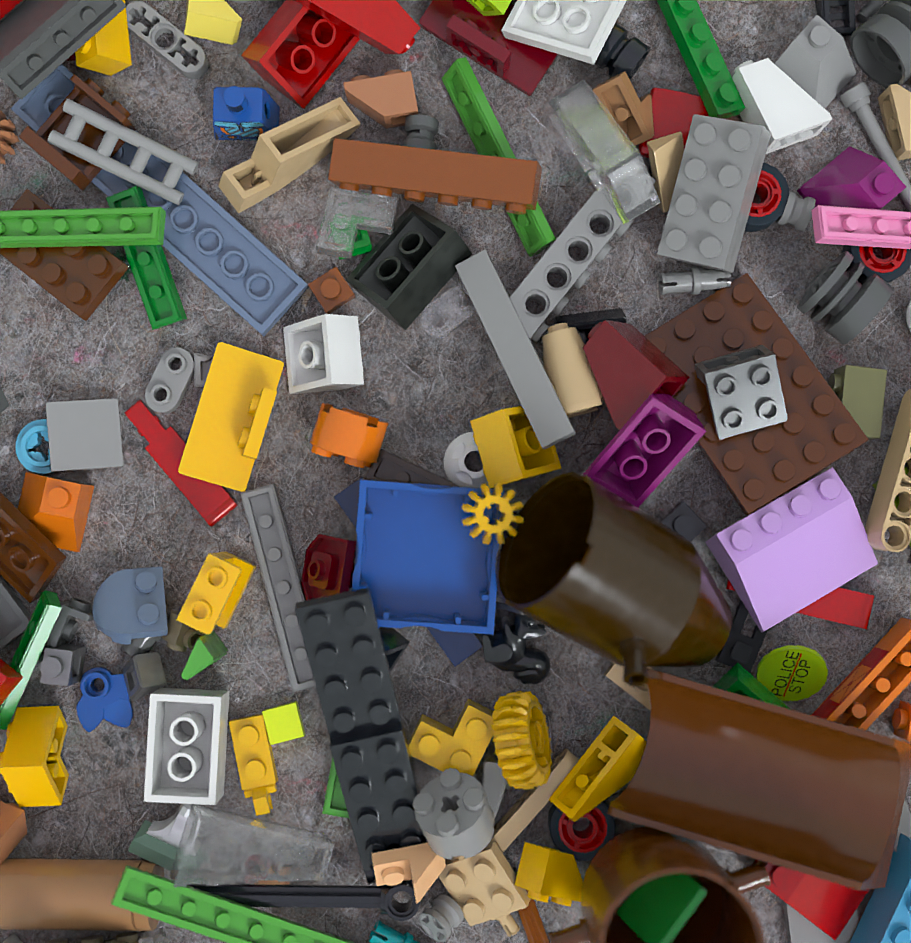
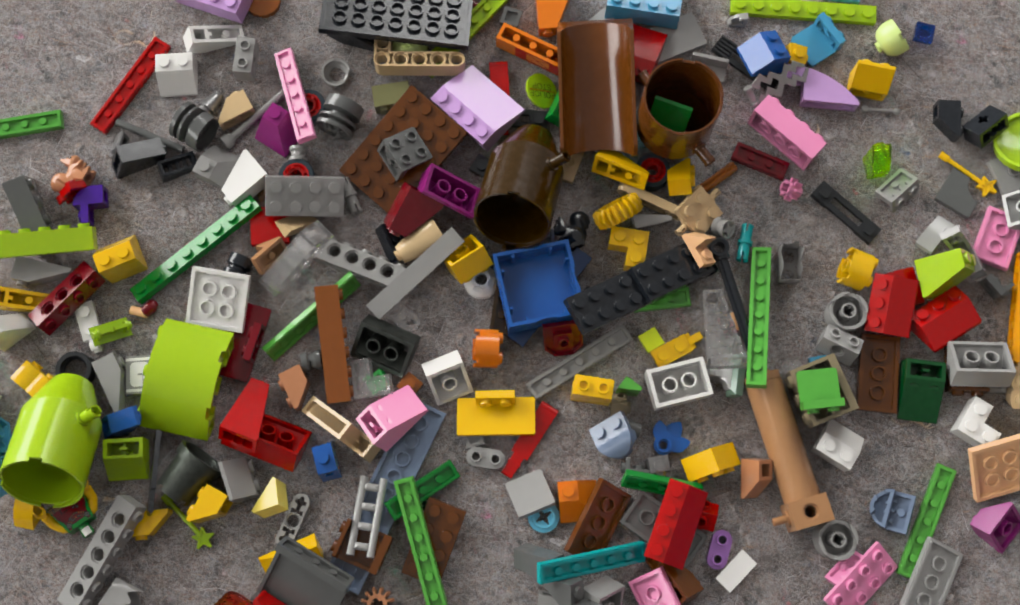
camera: 105 degrees left, 10 degrees down
flat silver slope [122,652,166,701] -> none
light grey brick [413,768,495,860] -> none
yellow gear [461,483,524,545] -> none
none -> bright pink slope [356,385,429,452]

